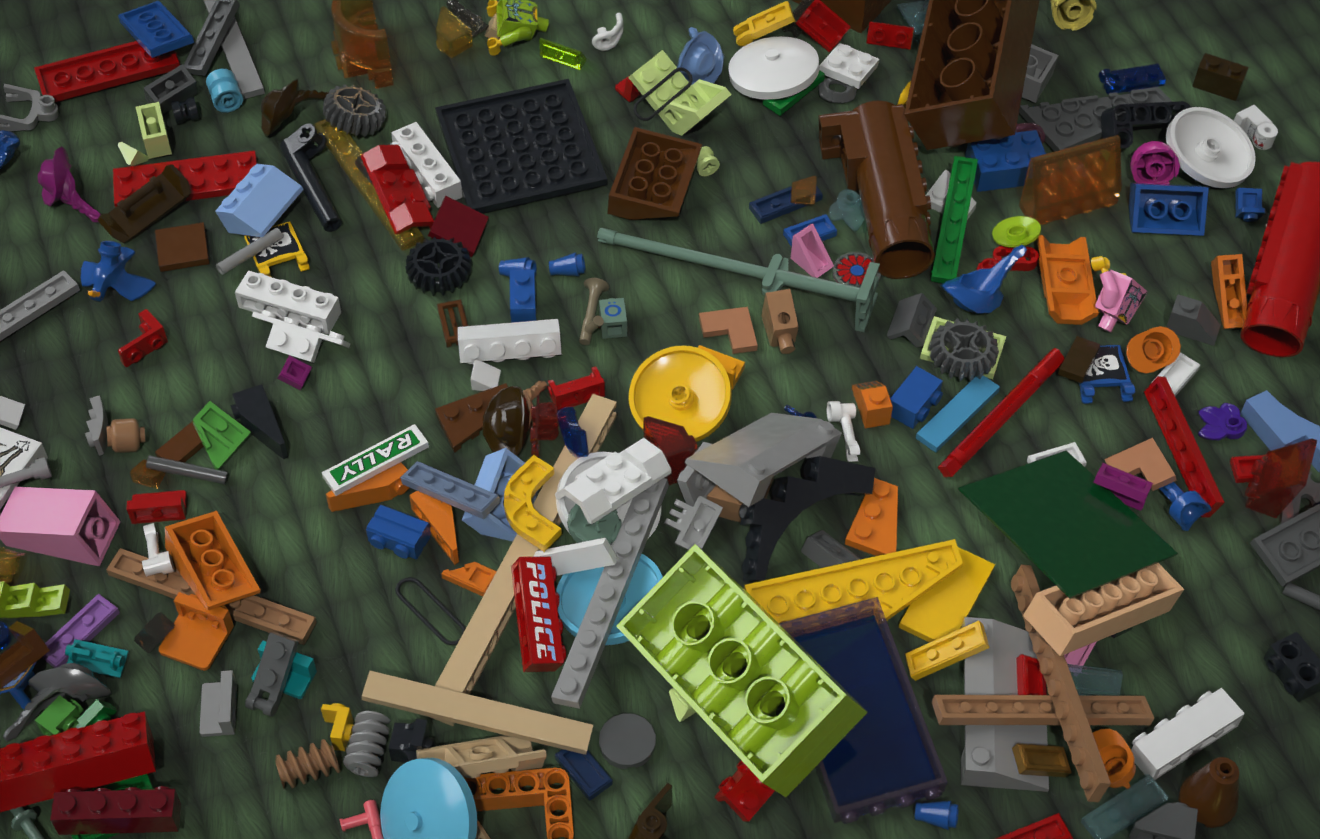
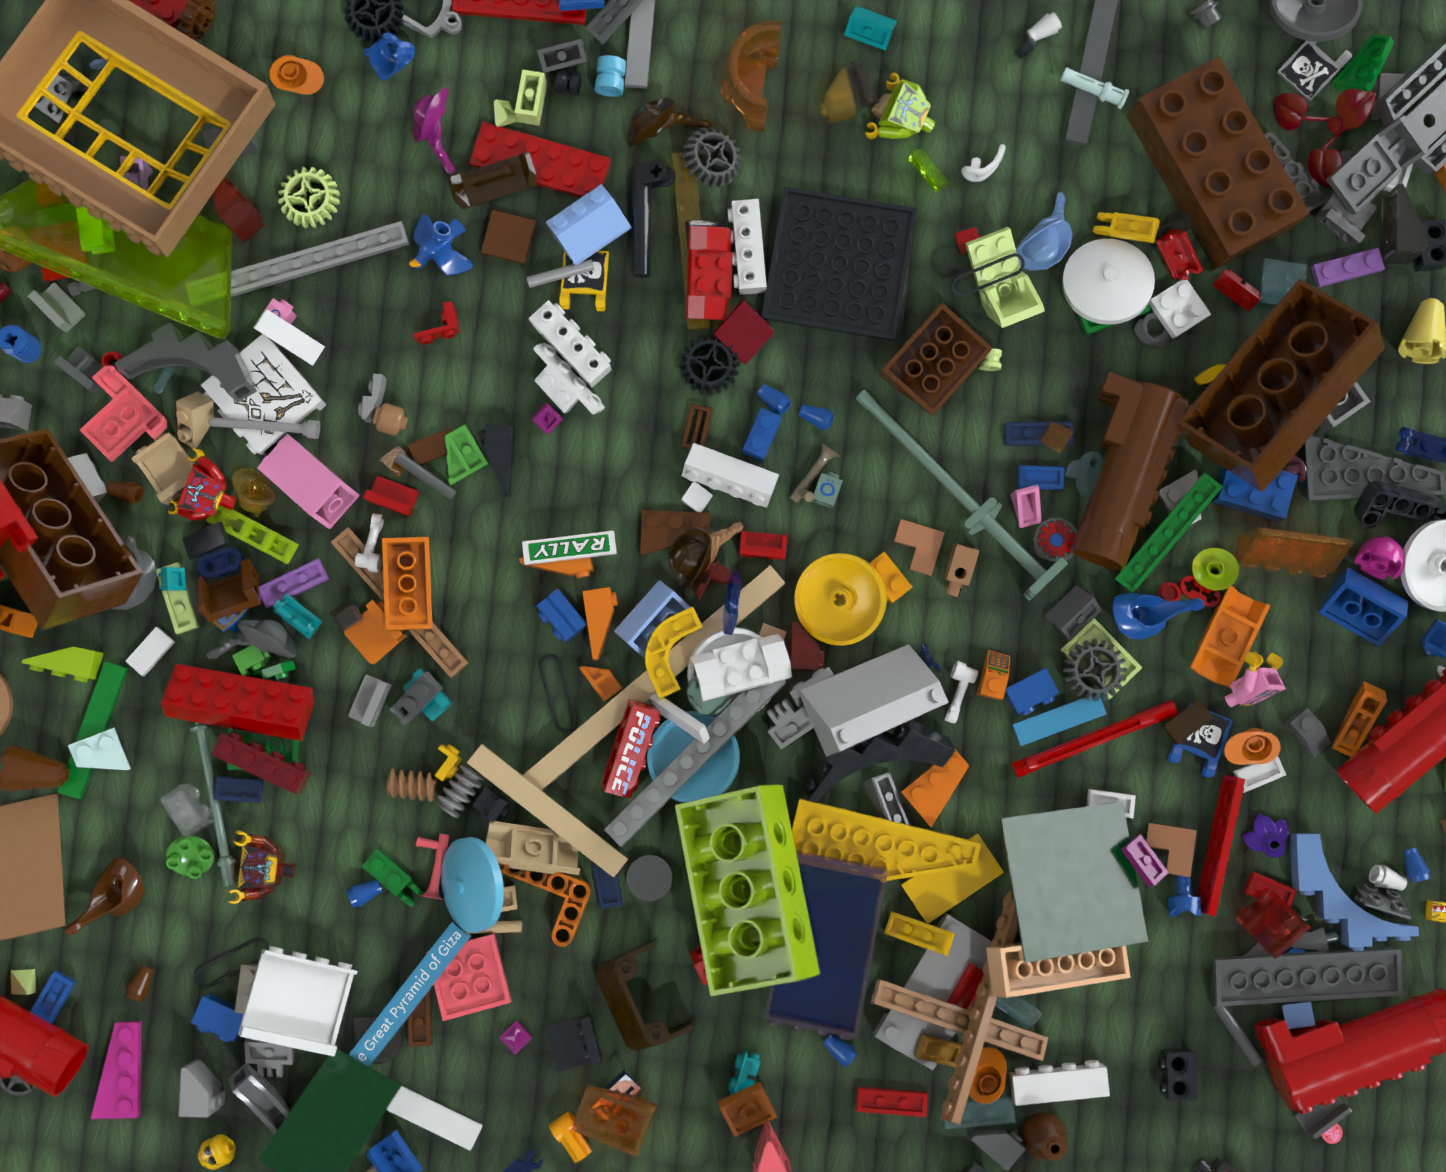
camera: 30 degrees right, 30 degrees up
sand blue tile [400,461,500,519] -> none

